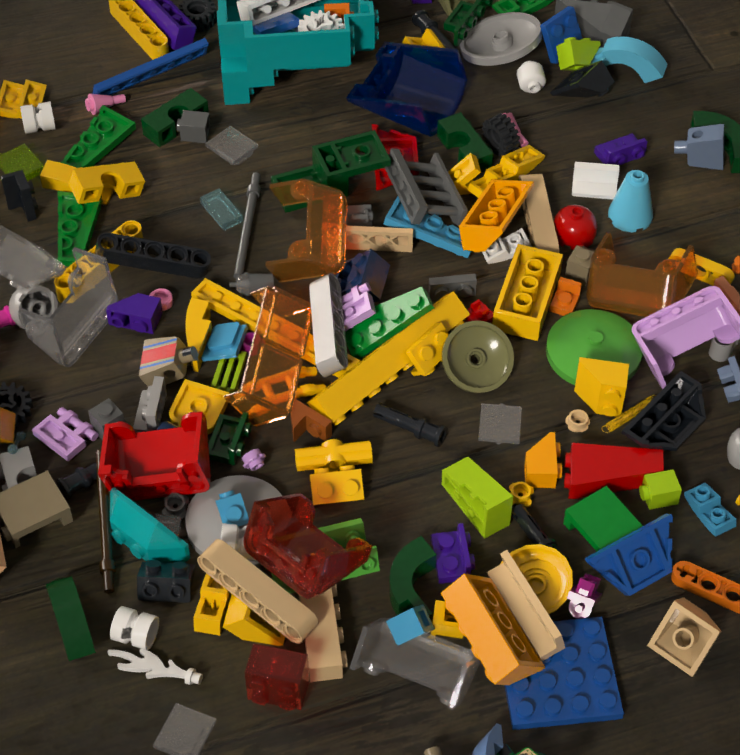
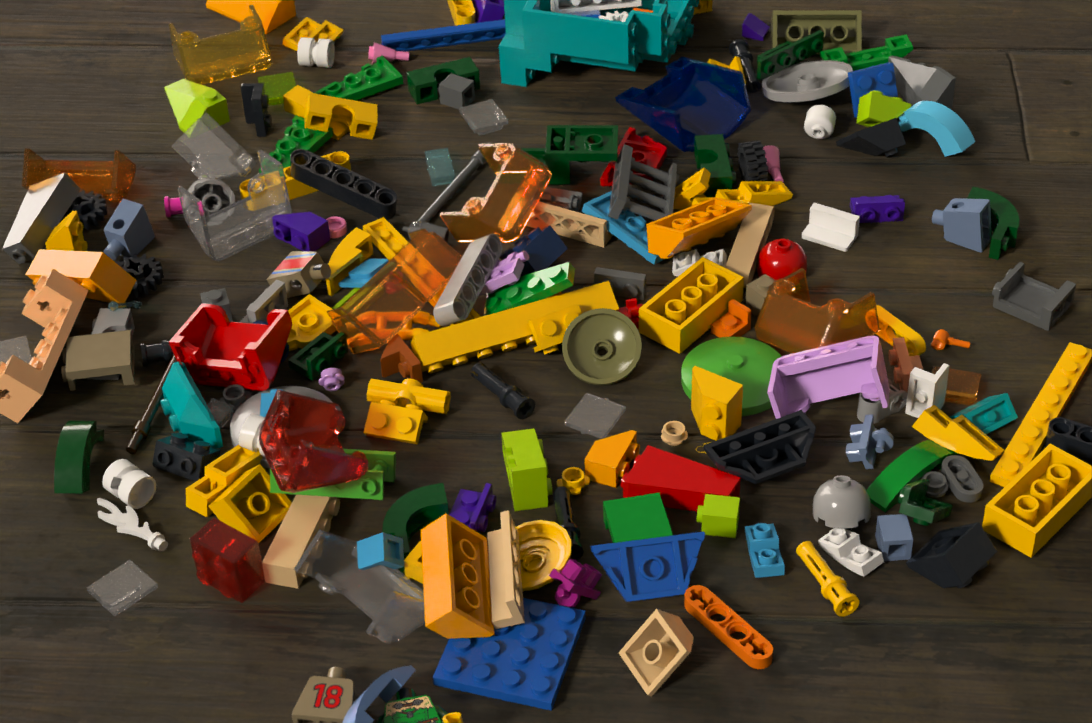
camera: 25 degrees right, 10 degrees down
lavender plate [32,407,99,461] -> none
tan beam [197,539,318,644] -> none
medium azure cone [608,170,653,233] -> none

